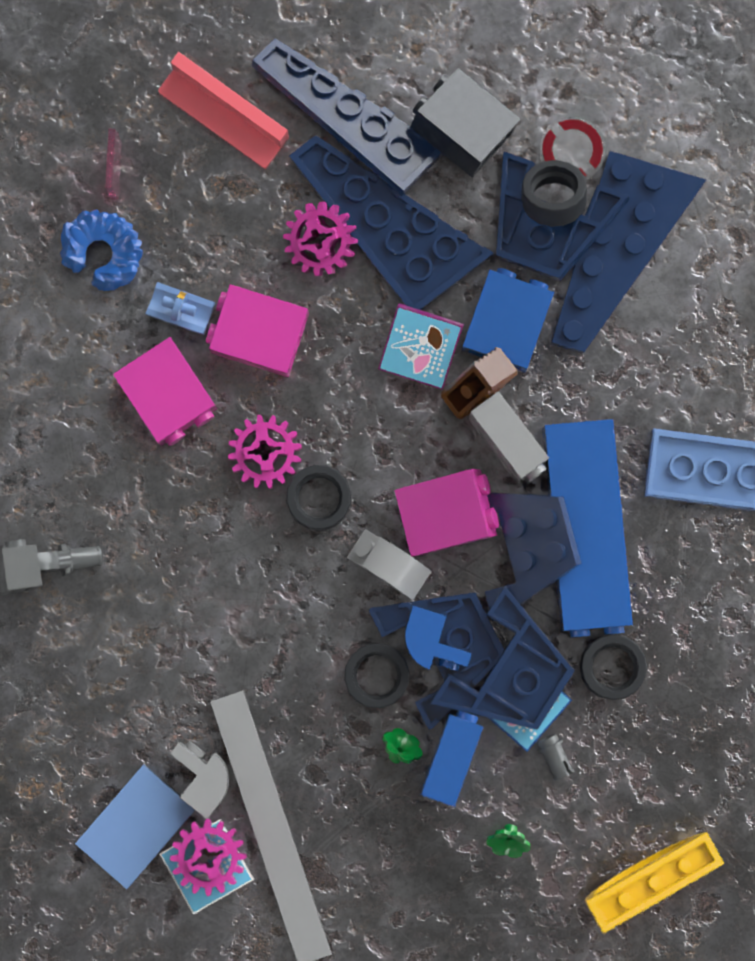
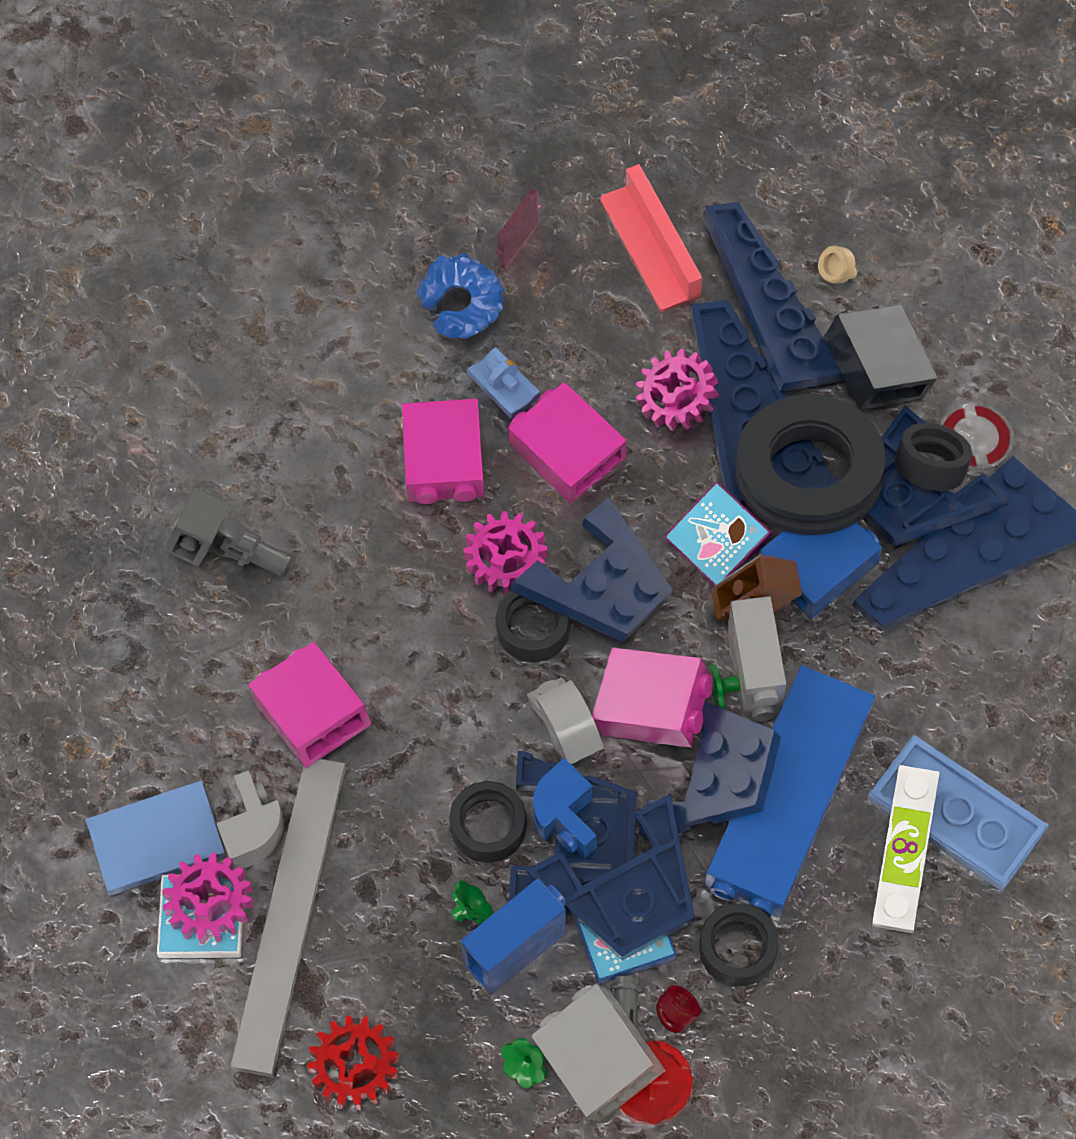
camera: 30 degrees right, 20 degrees down
none -> dark pink brick [247,641,372,769]
none -> red gear [307,1015,400,1110]
none -> dark blue wing [510,497,673,642]
none -> light grey brick [531,983,666,1123]
none -> red tile [618,1040,693,1126]
none -> dark red tile [656,985,700,1033]
none -> green plant [708,664,740,709]
none -> black tyre [736,395,885,535]
none -> tan tile [818,246,857,284]
none -> plate [872,765,940,933]

